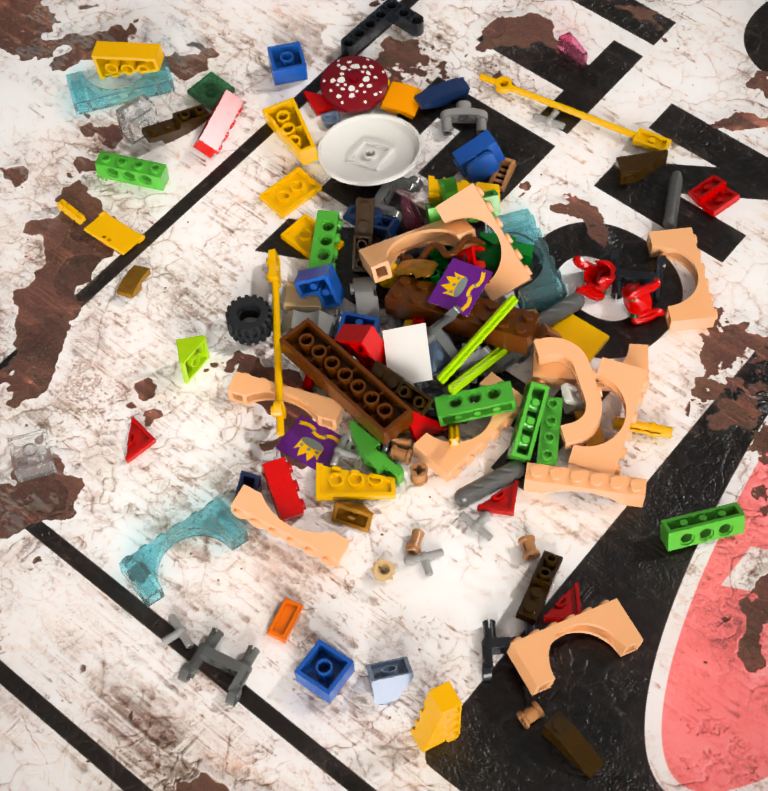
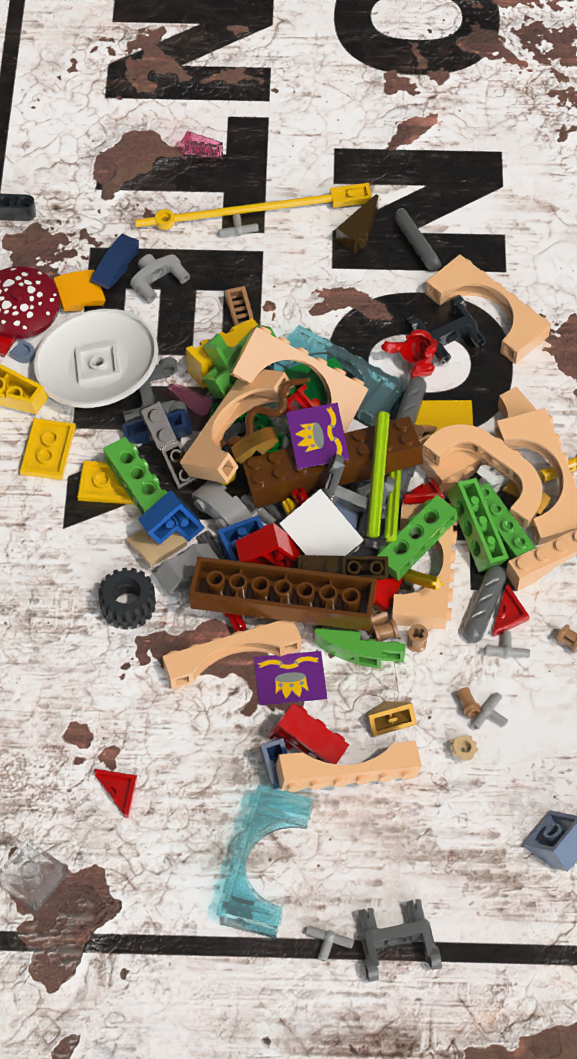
camera: 40 degrees left, 0 degrees up
lime slope [176,335,210,384] -> none
yellow bar [266,249,286,436] -> none
orange tile [266,598,304,643] -> none
blue brick [294,639,355,704] -> none
yellow wing [316,462,396,501] -> none
light grey piece [330,434,358,467] -> none
blue brick [452,129,506,183] -> none
hair [621,277,666,325] -> none
red slope [688,174,740,217] -> none
none -> red tile [403,478,444,504]

